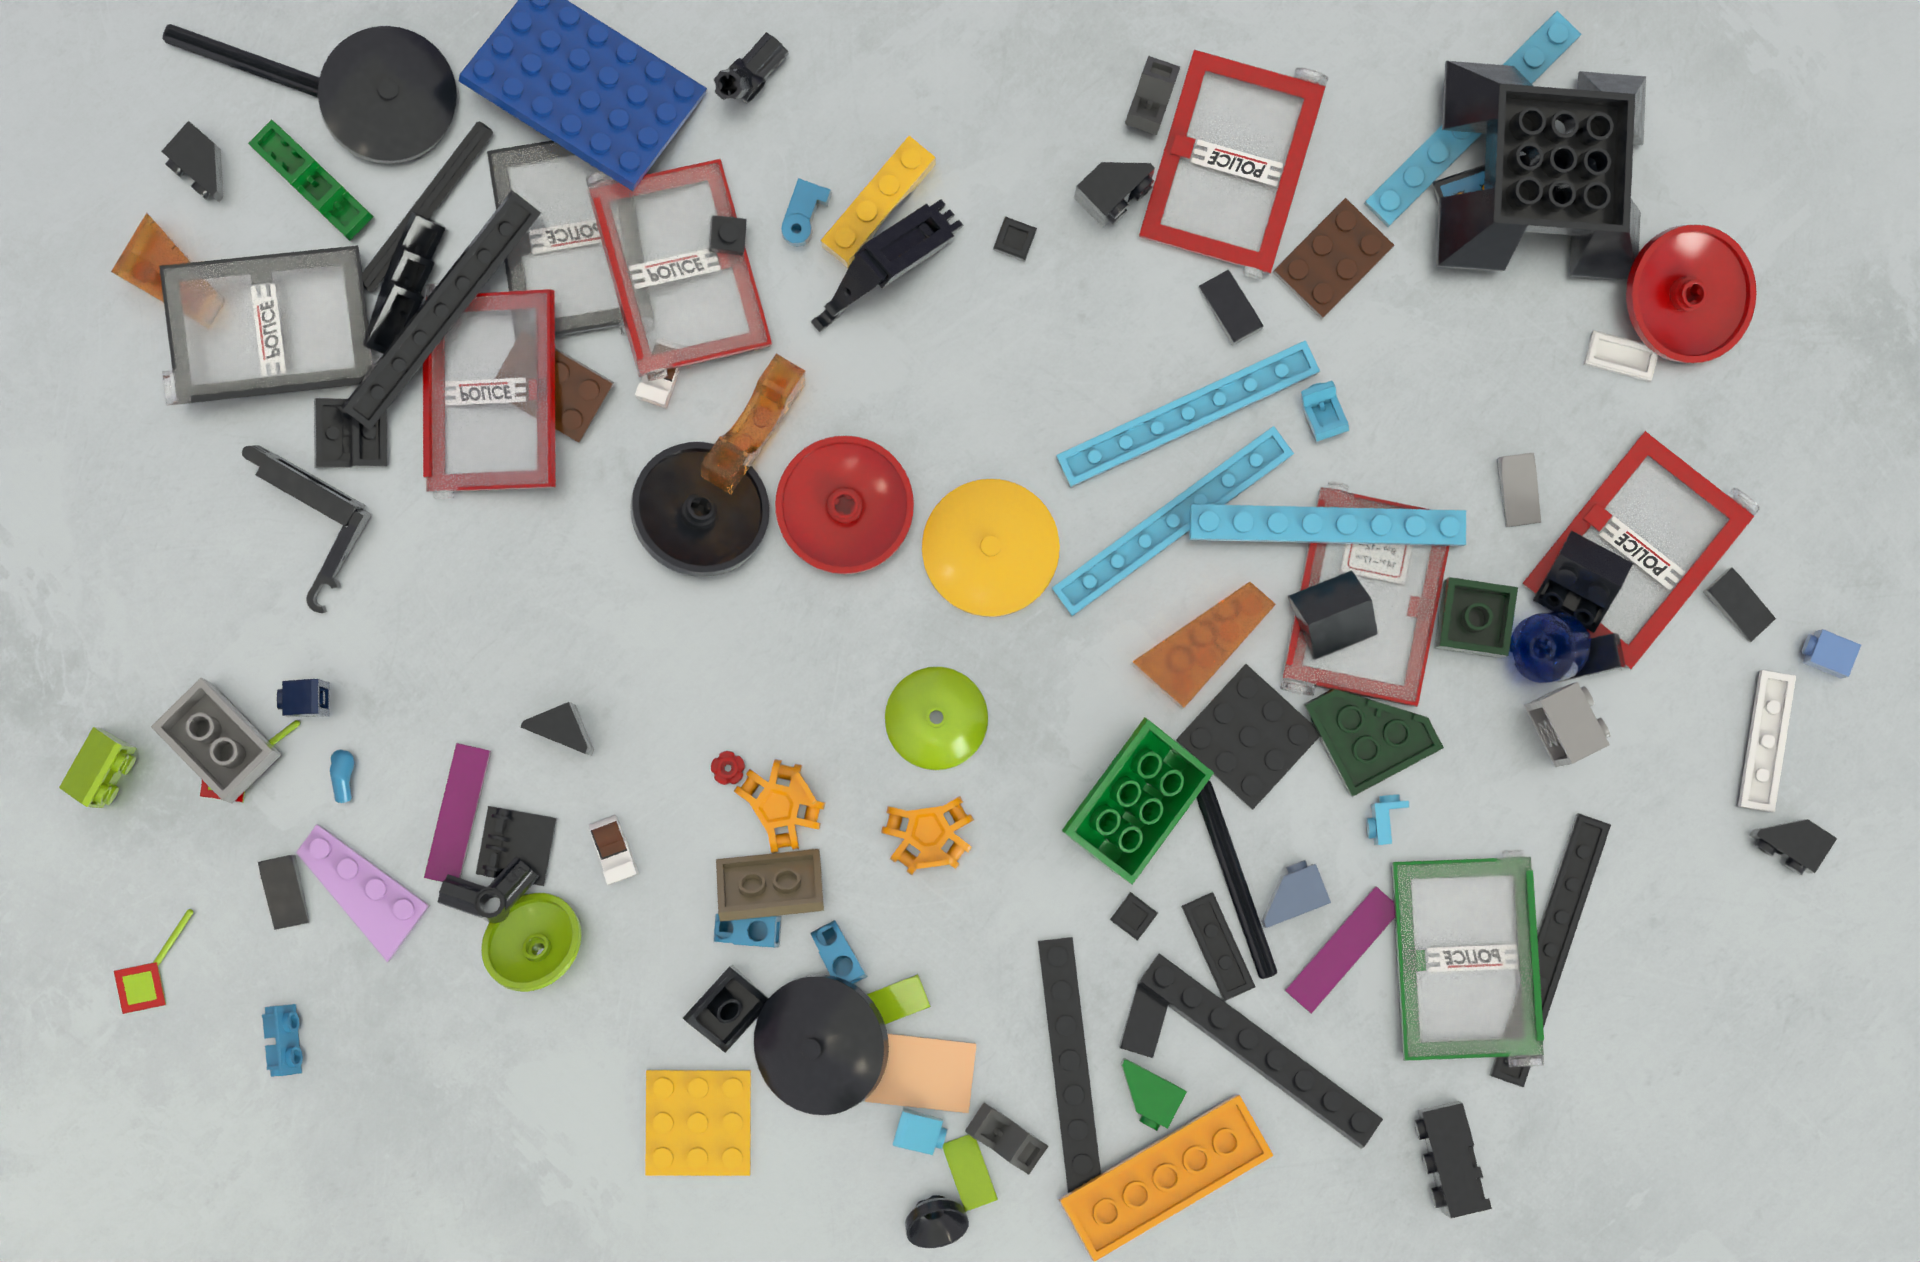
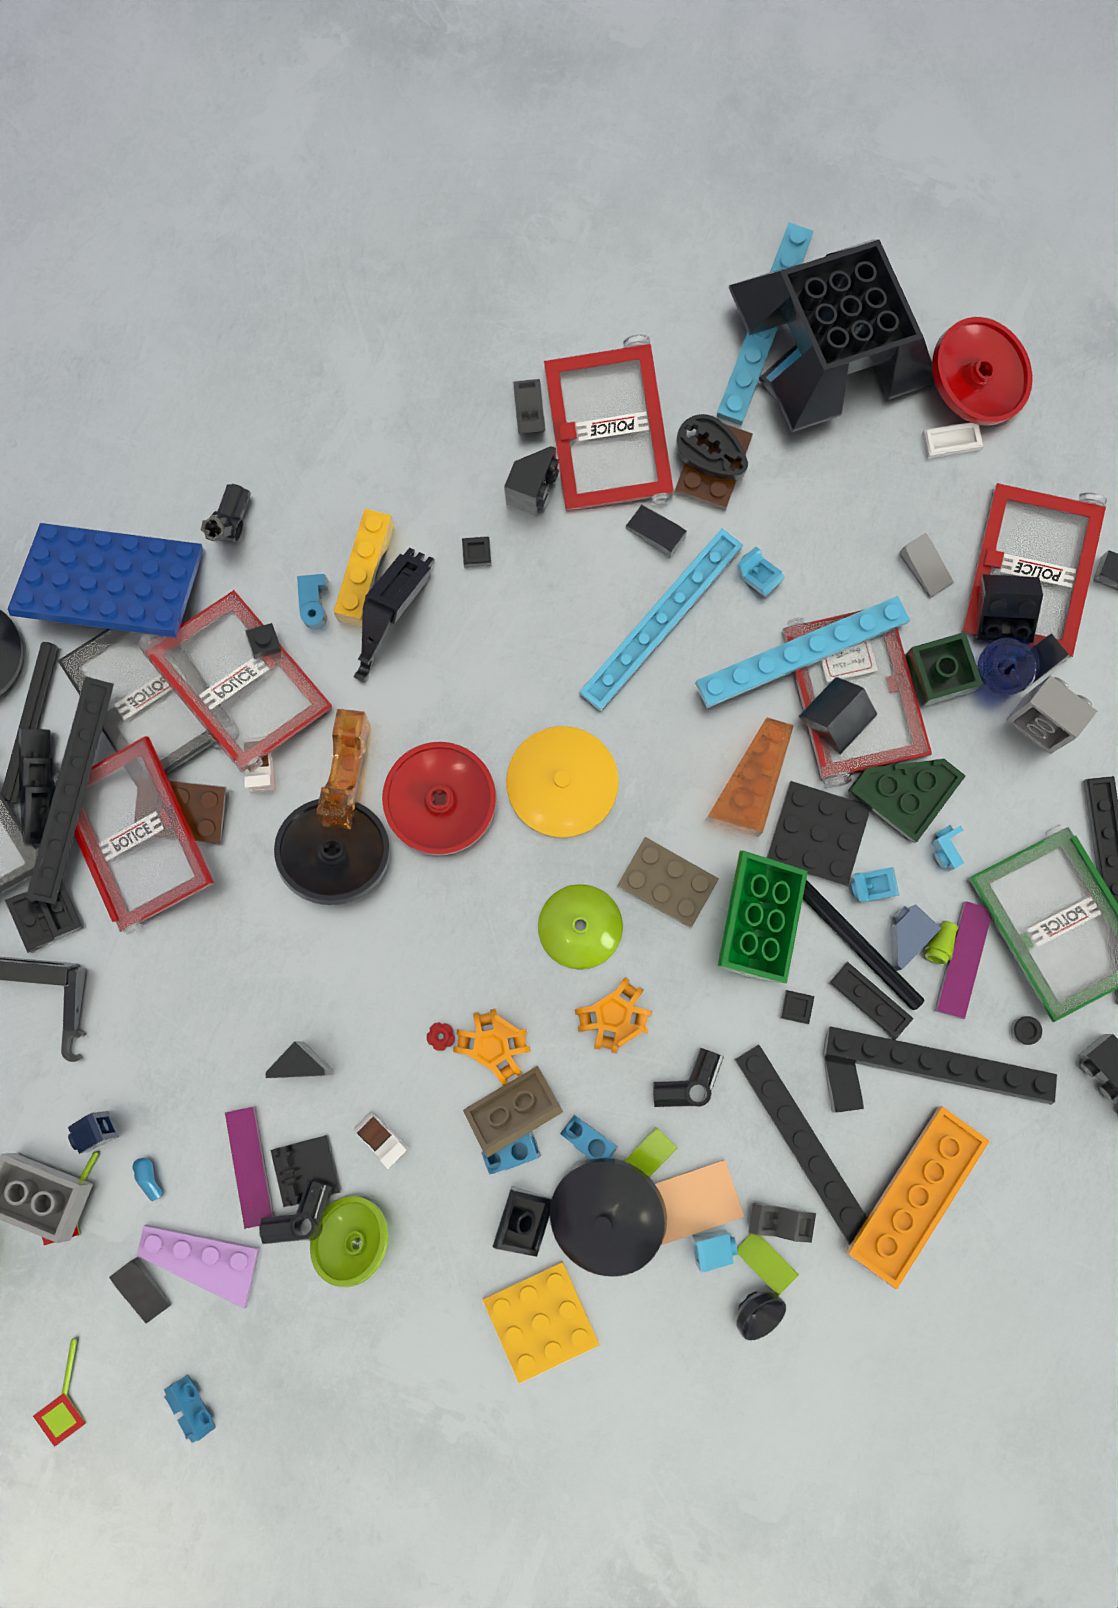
camera: 20 degrees left, 5 degrees down
medium azure plate [1052,426,1294,616] -> none
green slope [1120,1058,1187,1131] -> none
none -> dark tan plate [617,837,719,928]
none -> black piece [653,1048,724,1107]
none -> black piece [676,414,748,480]
none -> medium azure bracket [852,867,900,902]
none -> lime cone [925,921,958,965]
none -> black tile [1011,1016,1043,1045]

